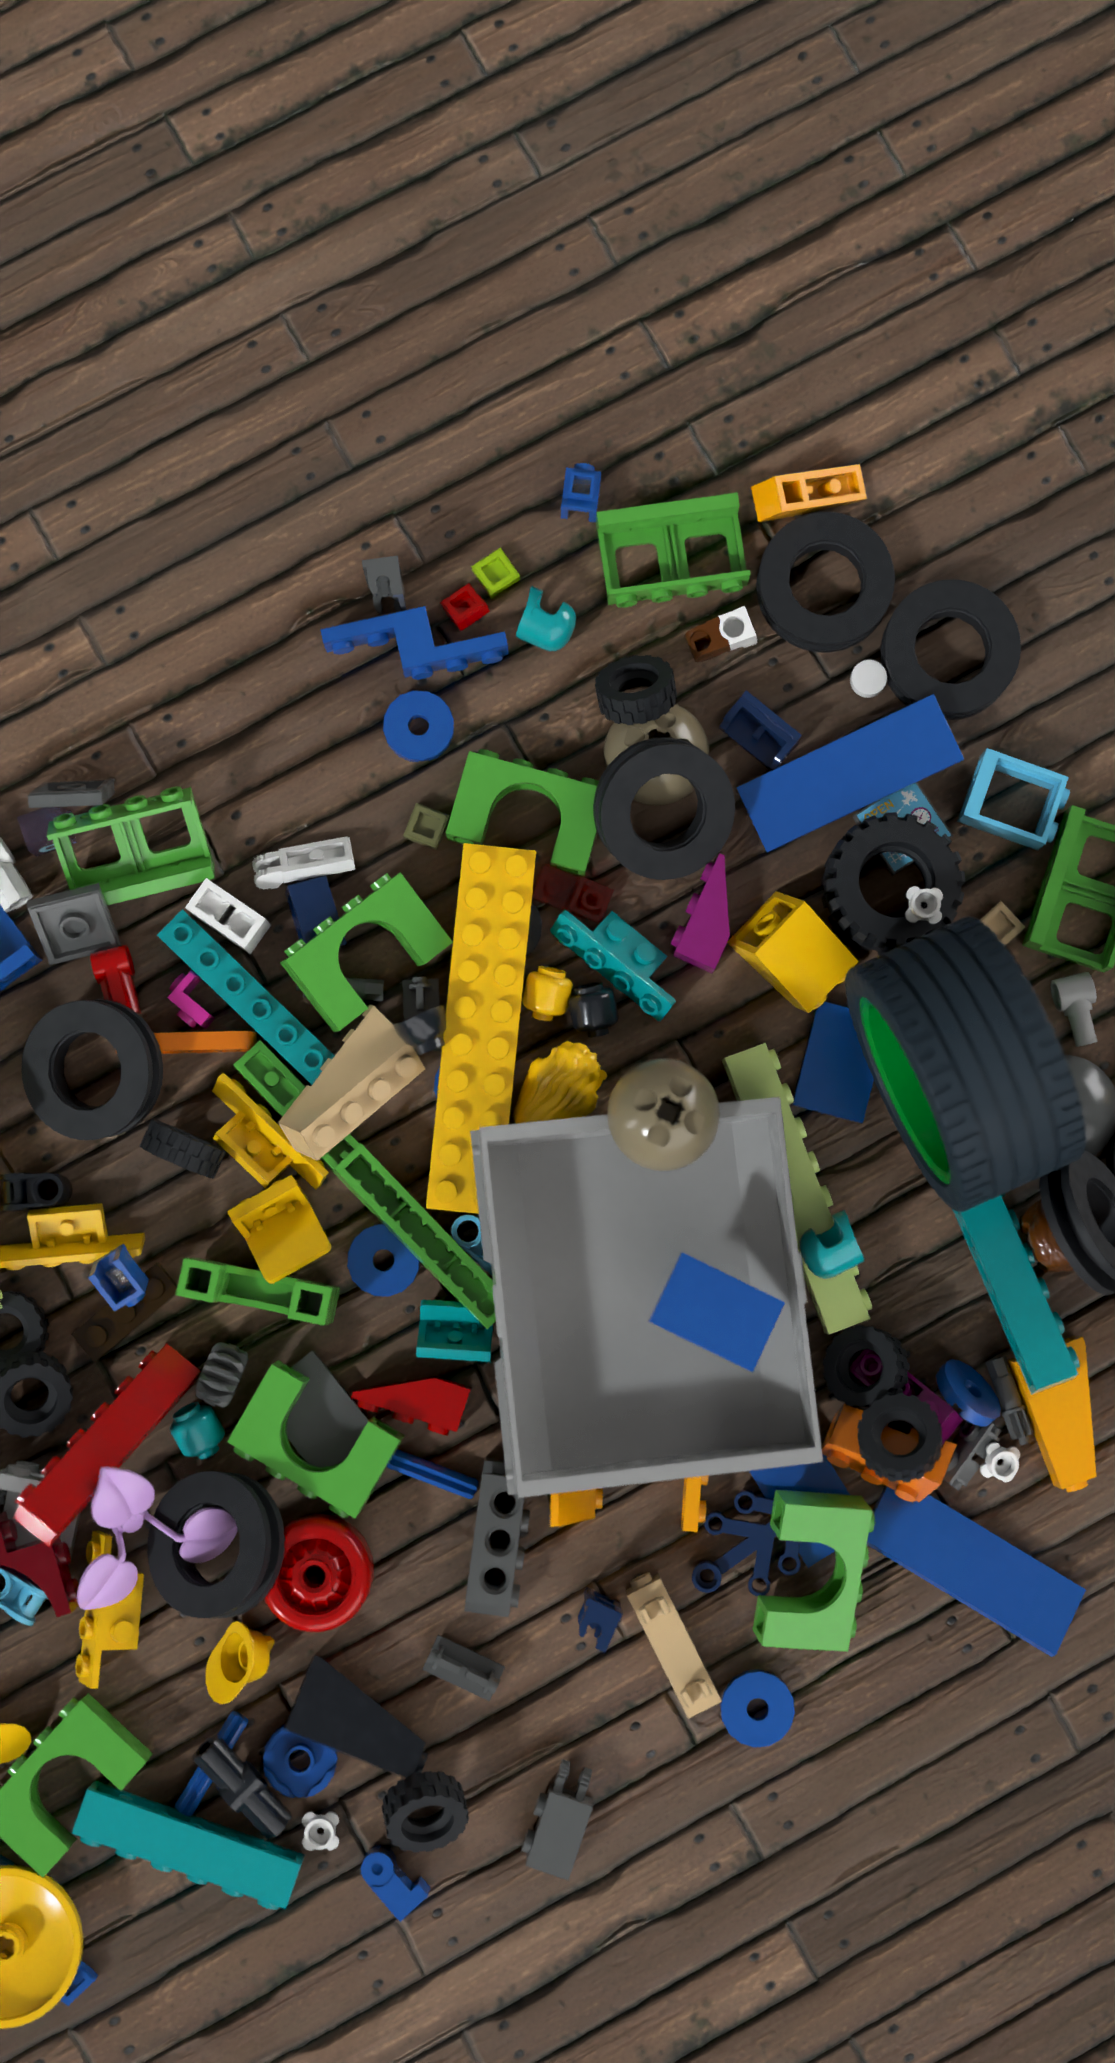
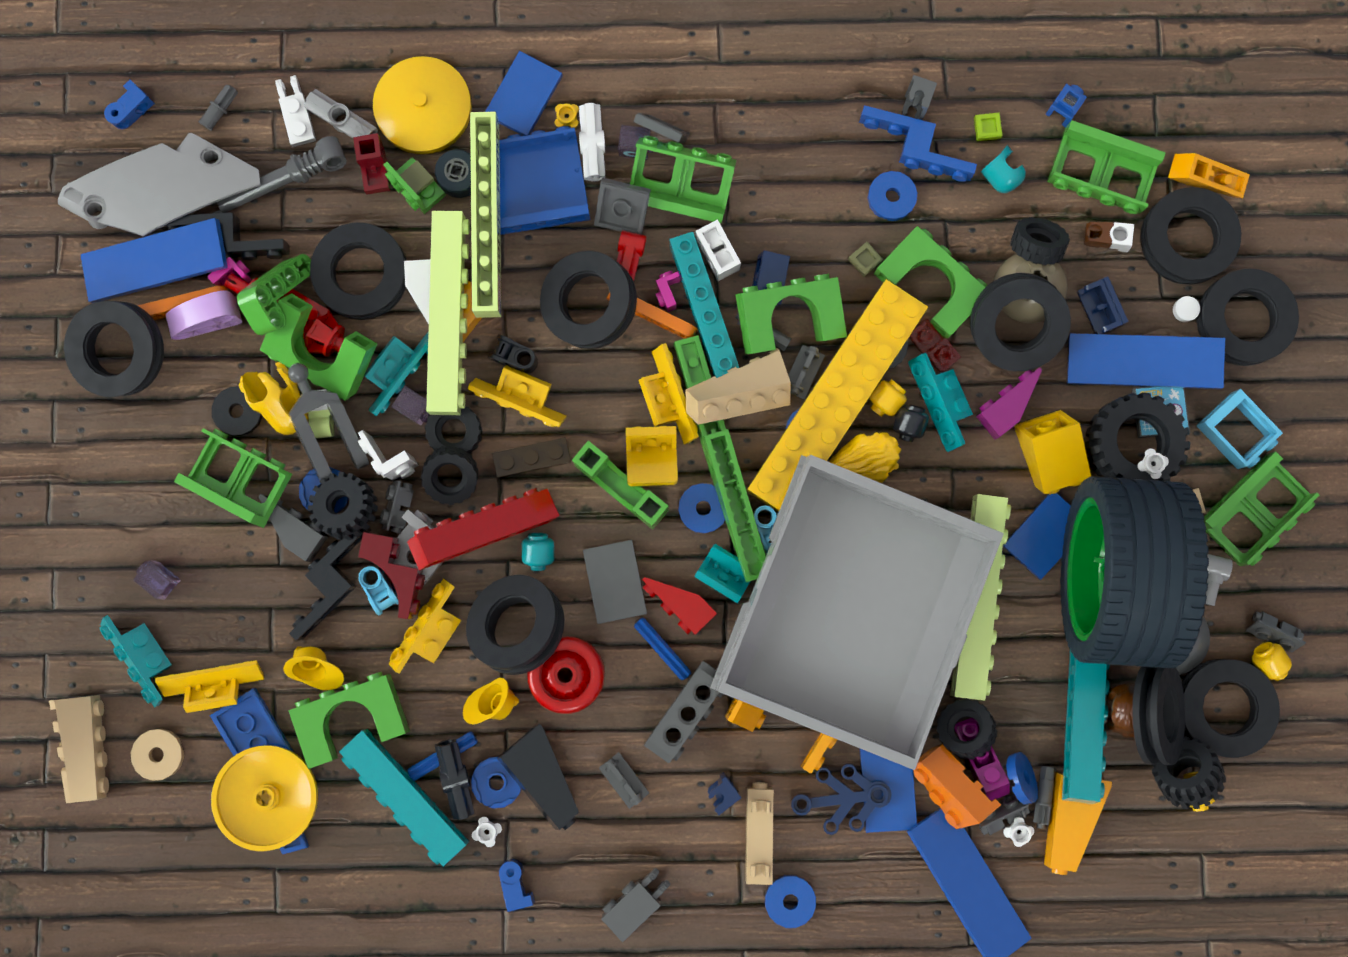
camera: 30 degrees right, 0 degrees up
lavender plant [77,1467,238,1610] -> none
blue window [88,1244,149,1312] -> none
black tyre [139,1119,226,1179] -> none
dark grey gear [195,1342,249,1408] -> none
bright green arch [227,1360,405,1518] -> none
white hinge [252,836,355,890] -> none
black tyre [382,1771,469,1853] -> none
black piece [393,1005,446,1056] -> none
red tile [440,583,490,631] -> none
dark tan piece [607,1058,720,1171] -> none
blue tile [648,1252,785,1372] -> none
bright green arch [752,1490,875,1652] -> none
teal helmet [799,1210,865,1279] -> none
black tyre [857,1393,942,1483] -> none

